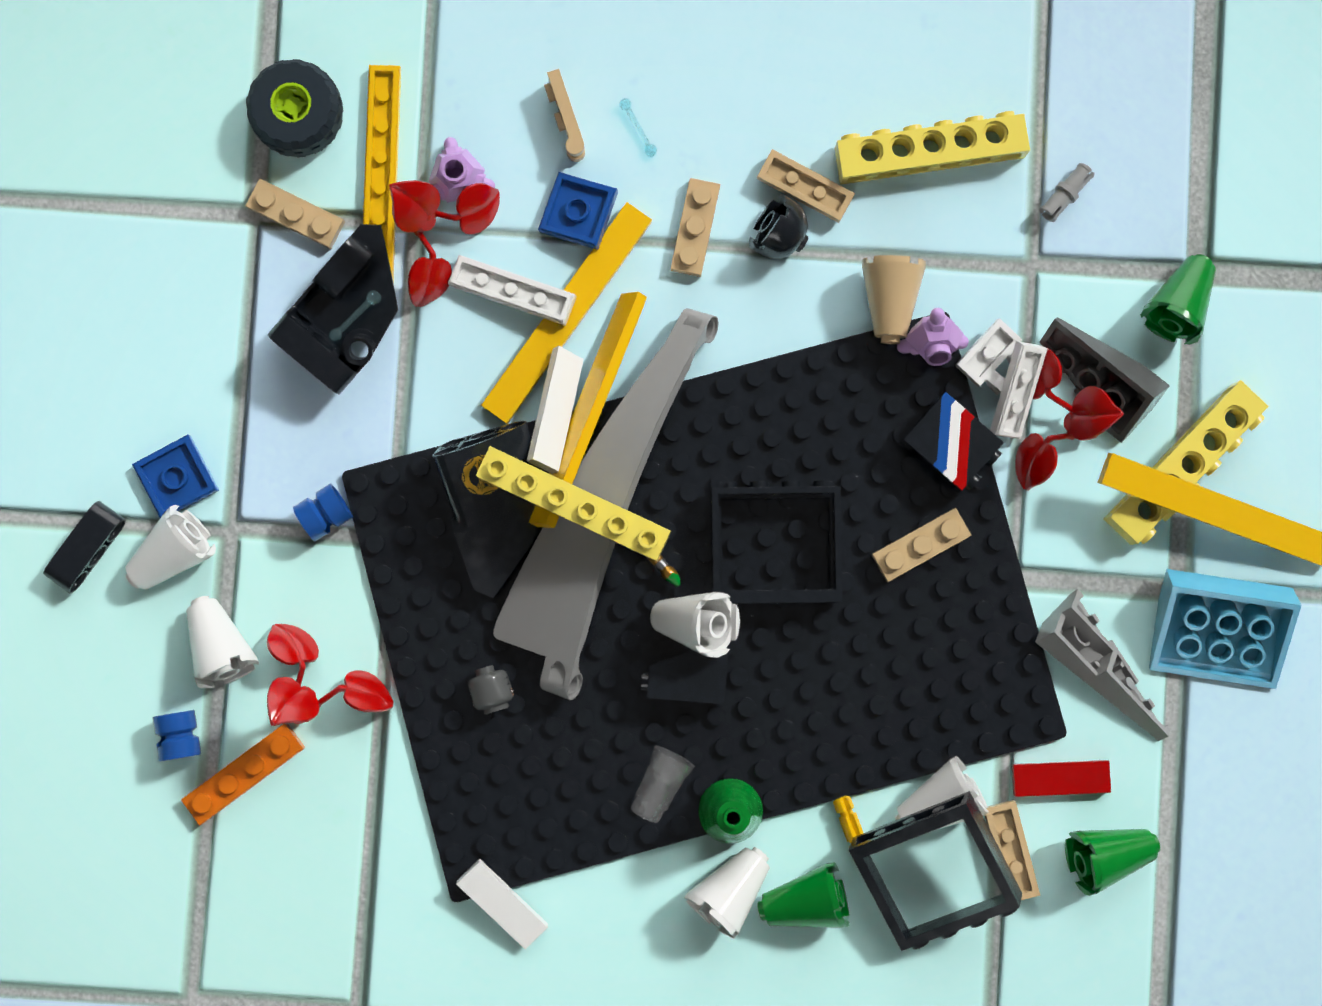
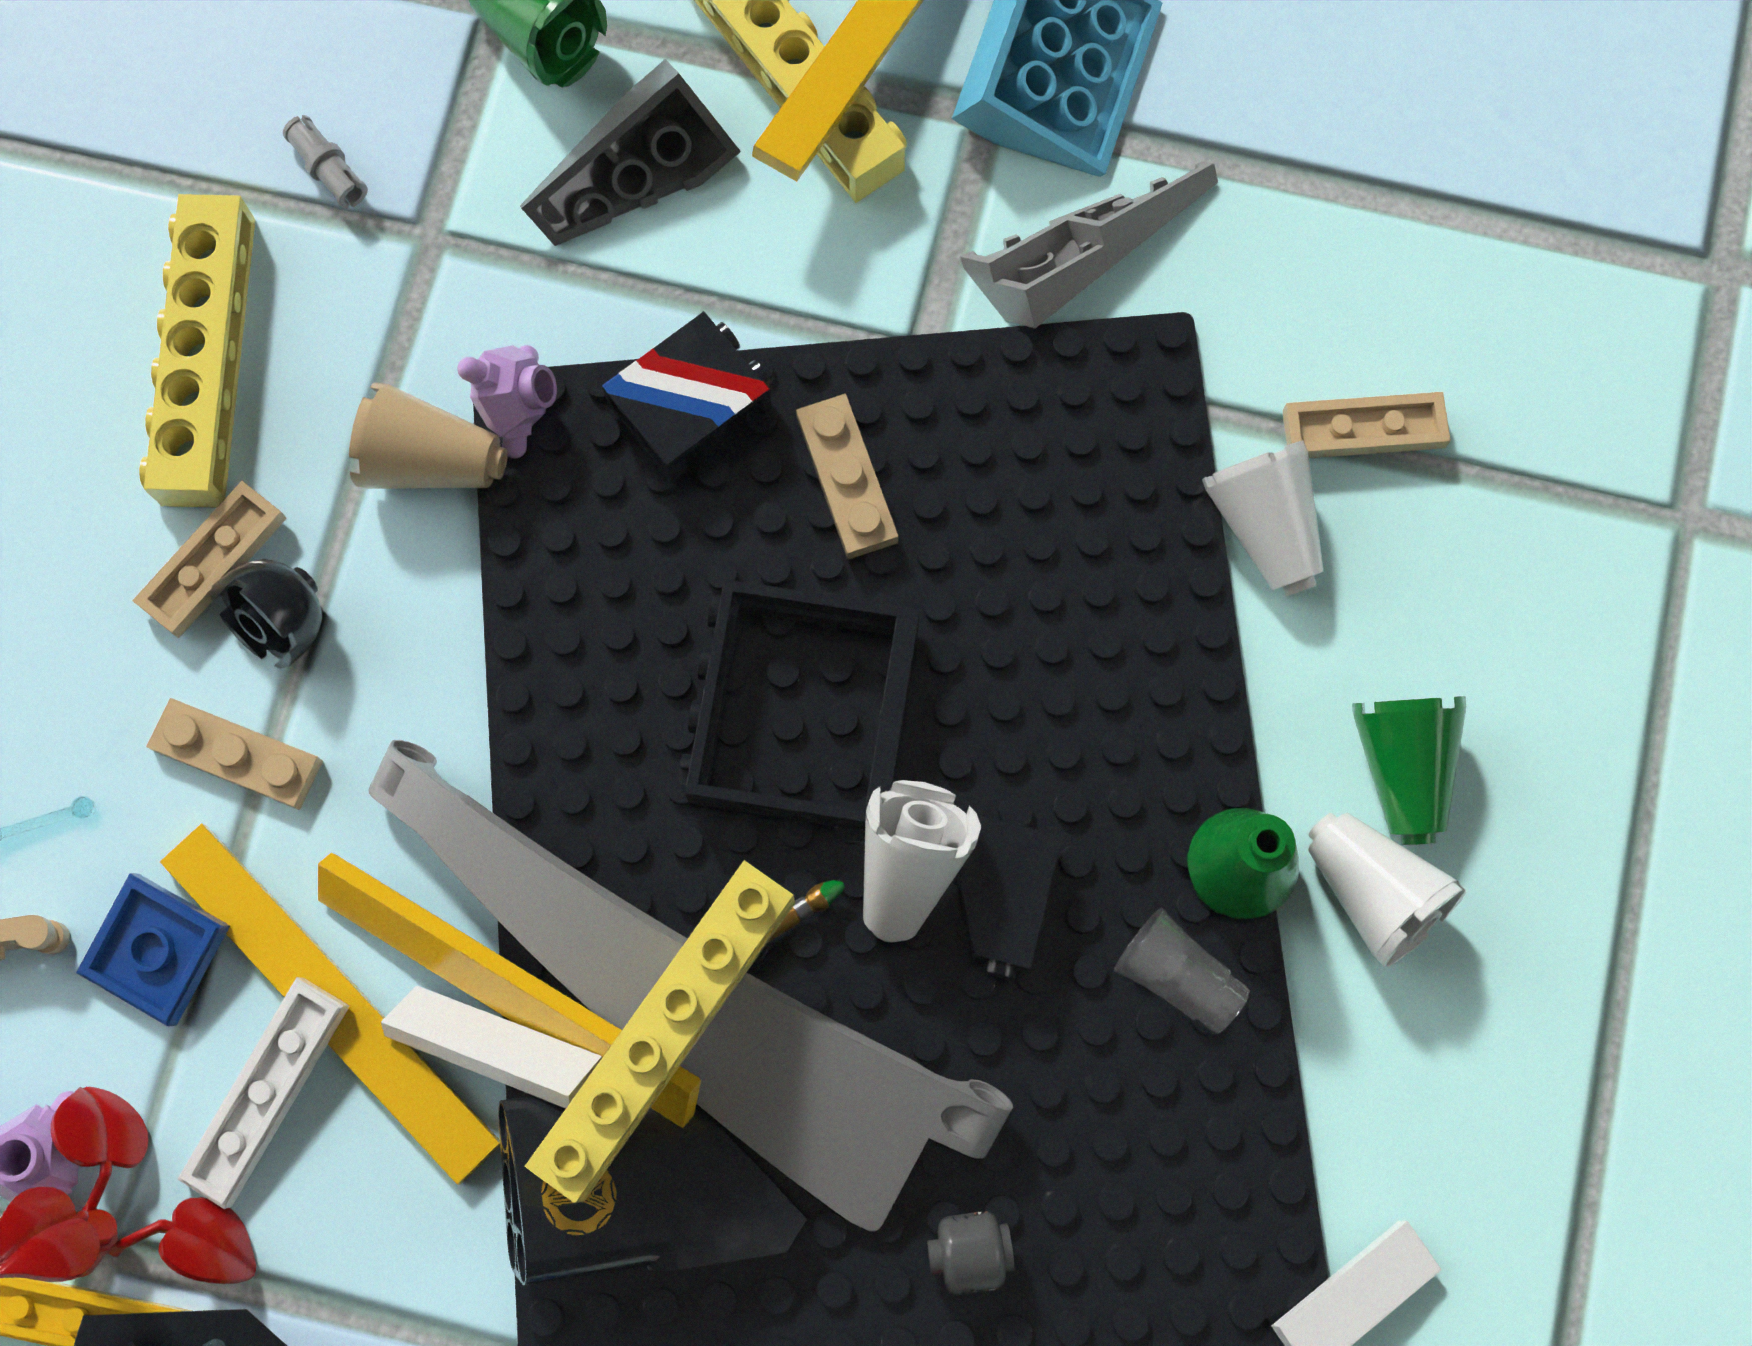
camera: 80 degrees left, 10 degrees down
yellow axle [833,796,863,847] -> none
black window [848,791,1022,951] -> none
white plate [955,318,1022,395] -> none
white tile [990,341,1048,439] -> none
red tile [1012,760,1111,797] -> none
red plant [1015,347,1124,491] -> none
green cone [1065,829,1160,896] -> none

